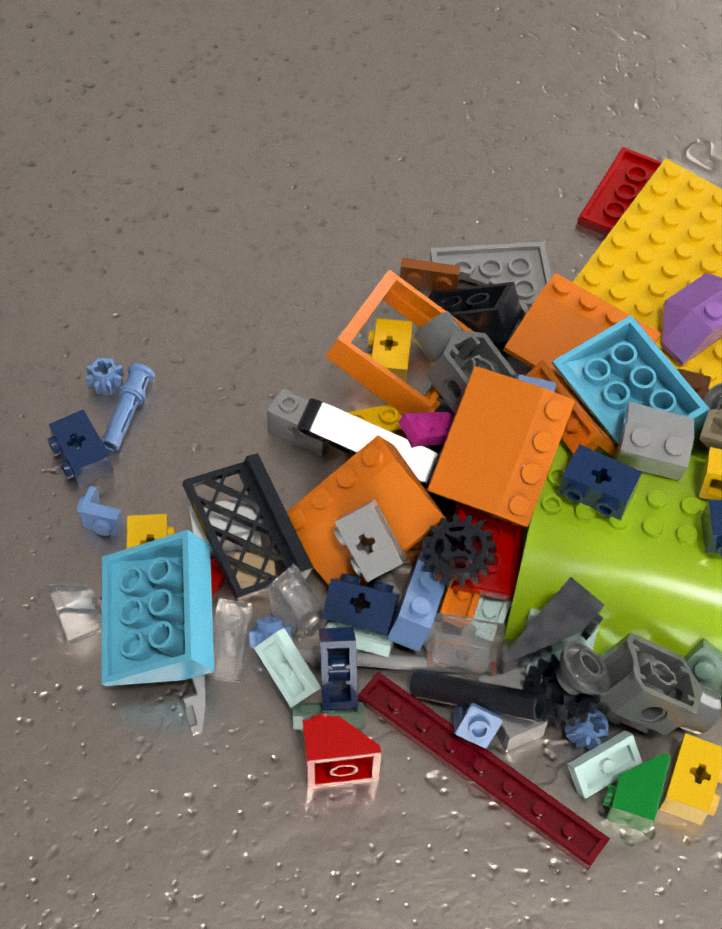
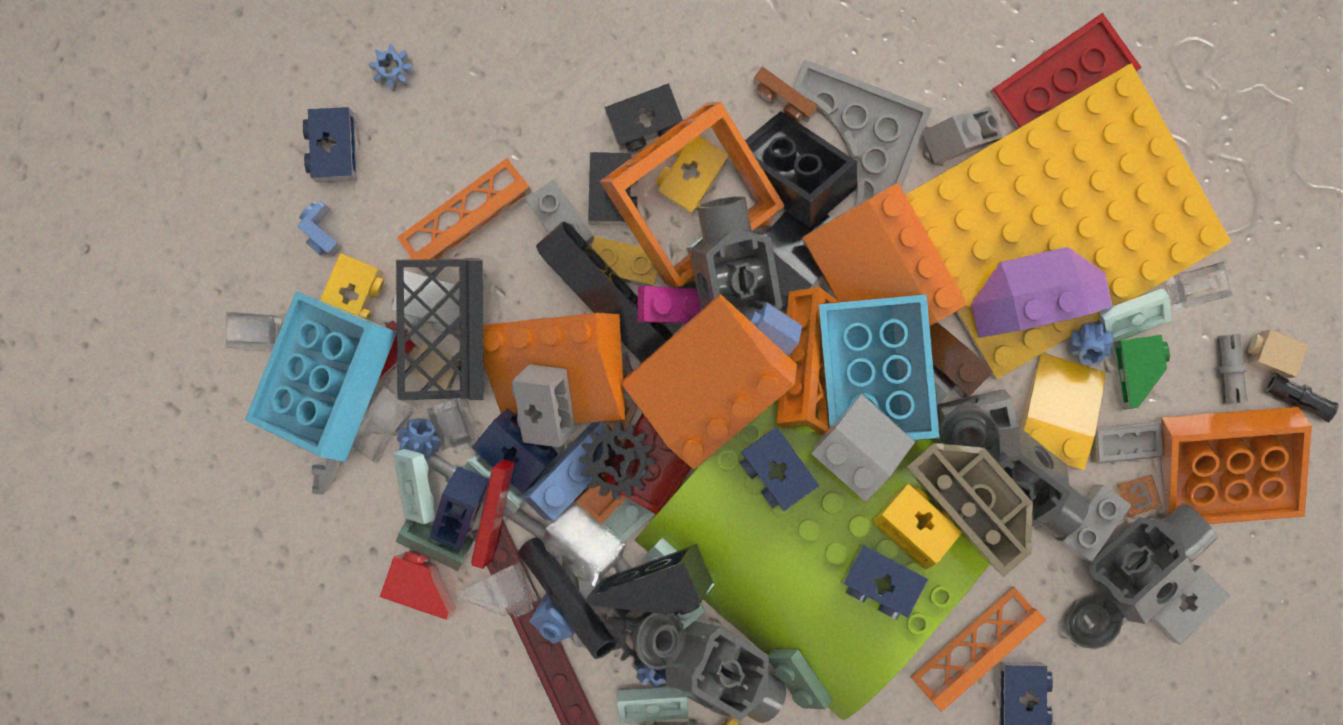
camera: 25 degrees right, 30 degrees up
medium blue pin [101,363,155,452] -> none
none -> orange fence [397,158,532,271]
none -> clear slope [455,561,538,618]
none -> red tile [471,459,515,569]
none -> black brick [588,152,638,226]
none -> black brick [604,83,683,153]
none -> light grey slope [922,107,1003,163]

